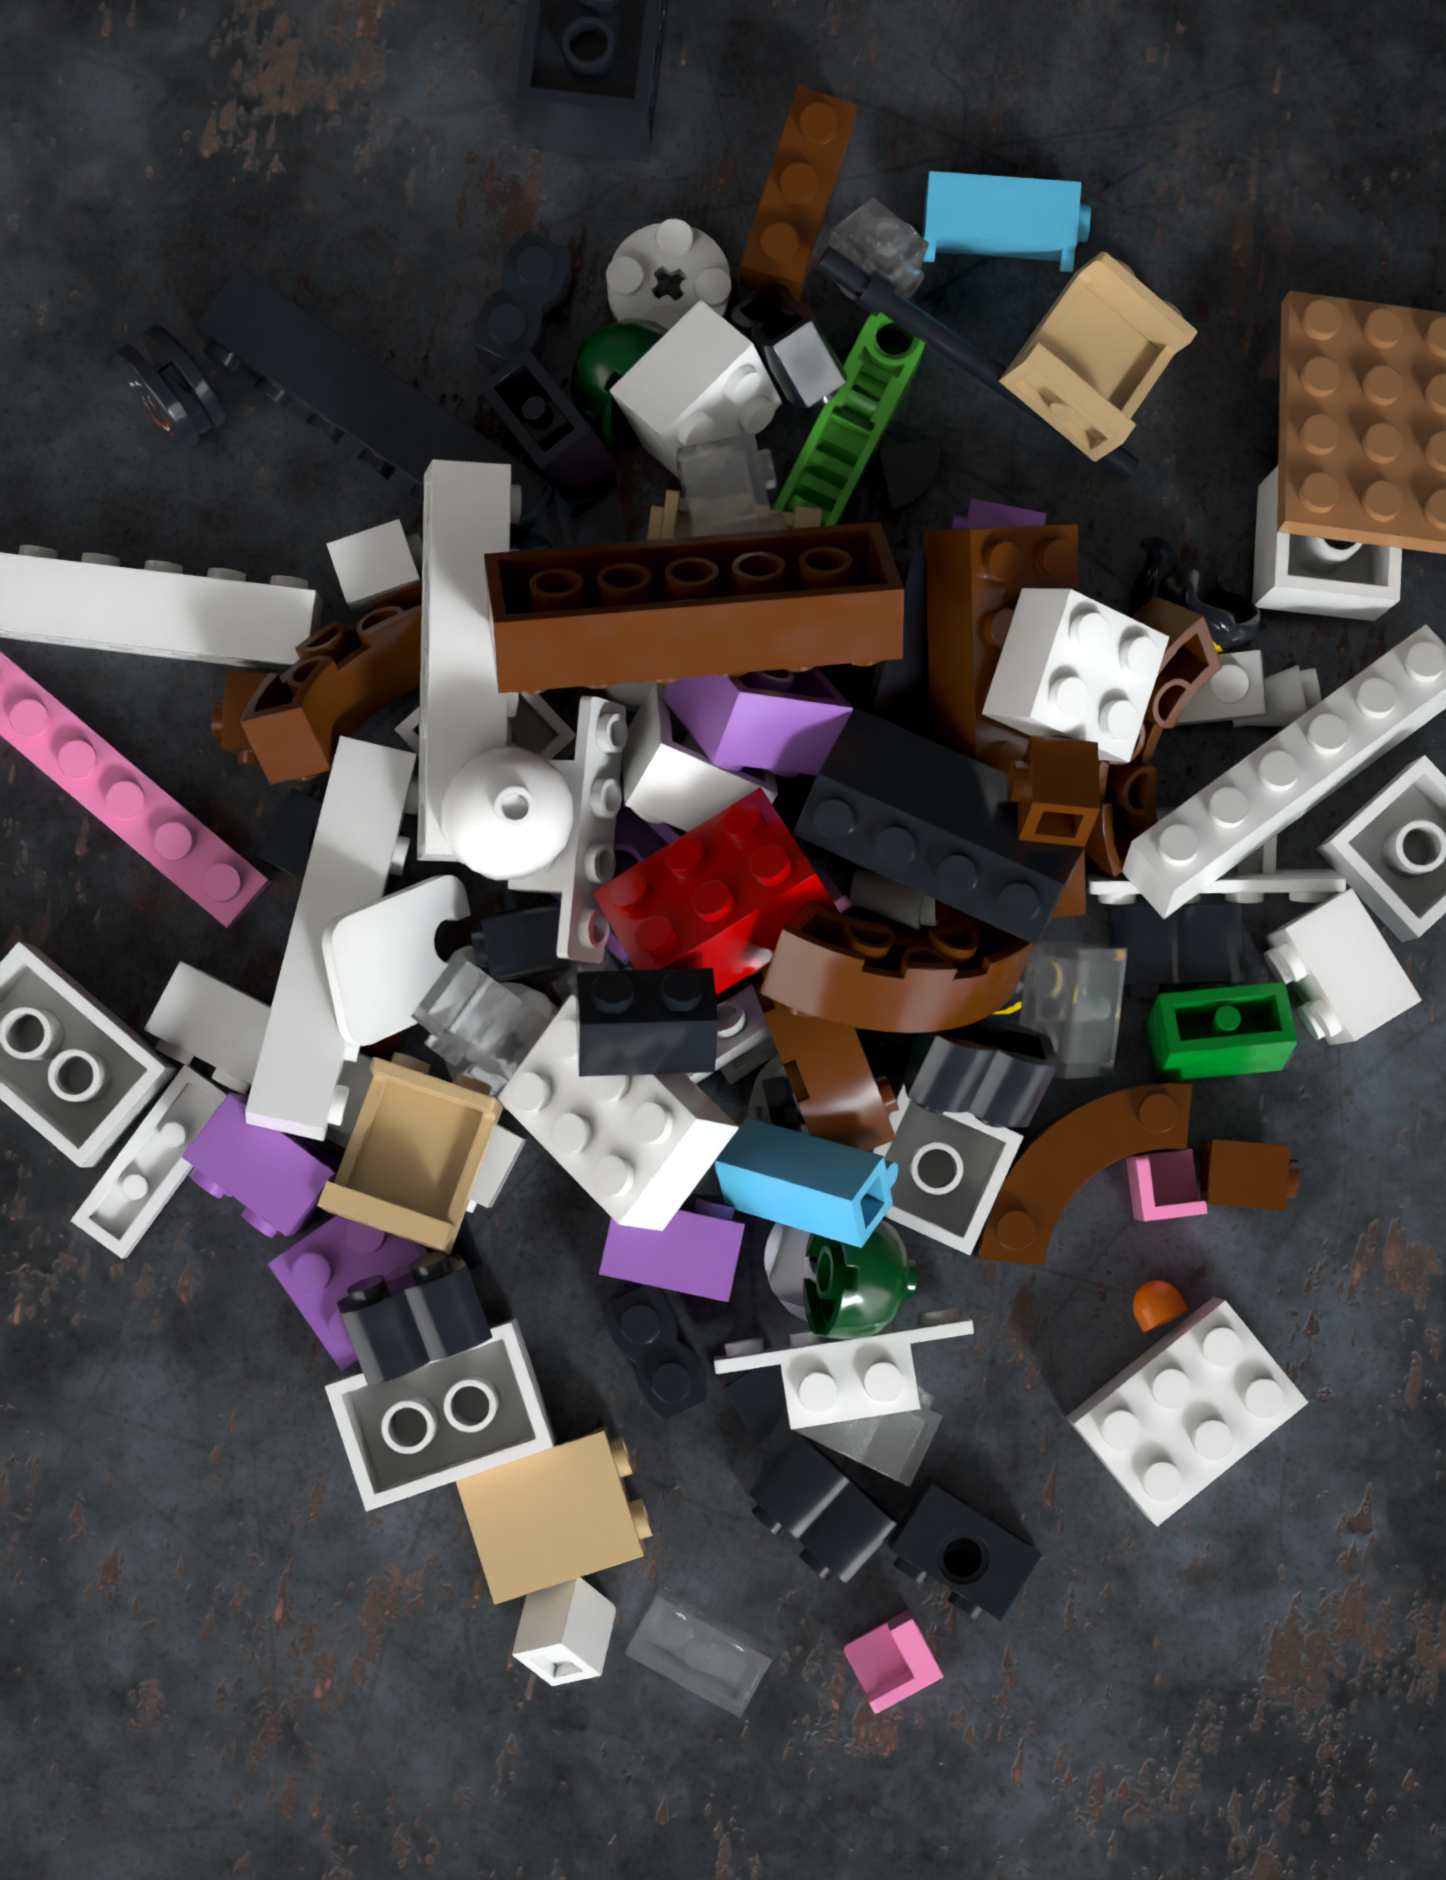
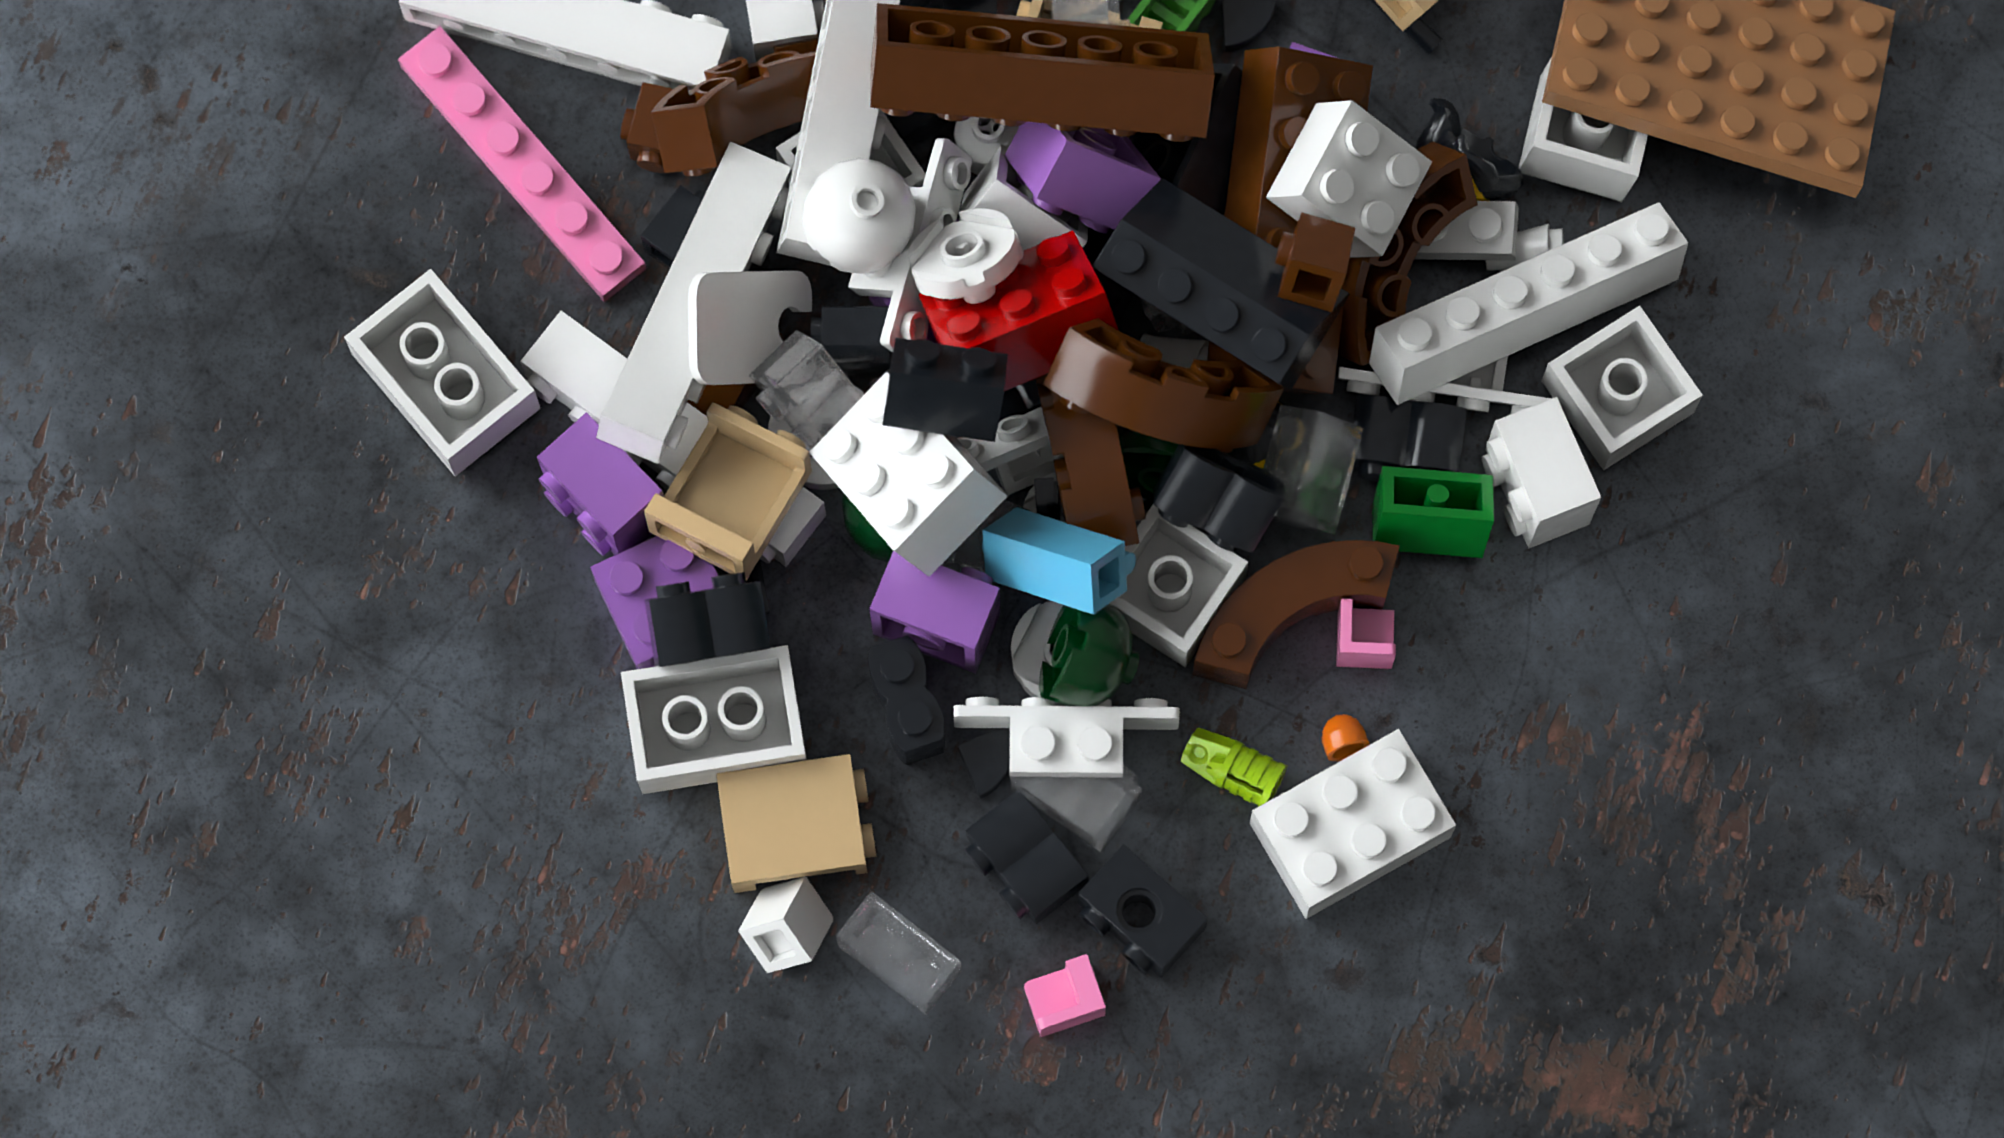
camera: 10 degrees right, 10 degrees down
white plate [70,1064,229,1258] -> none
reddish brown brick [1199,1139,1299,1211] -> none
none -> white plate [908,208,1024,304]
none -> lime hinge [1181,728,1288,807]

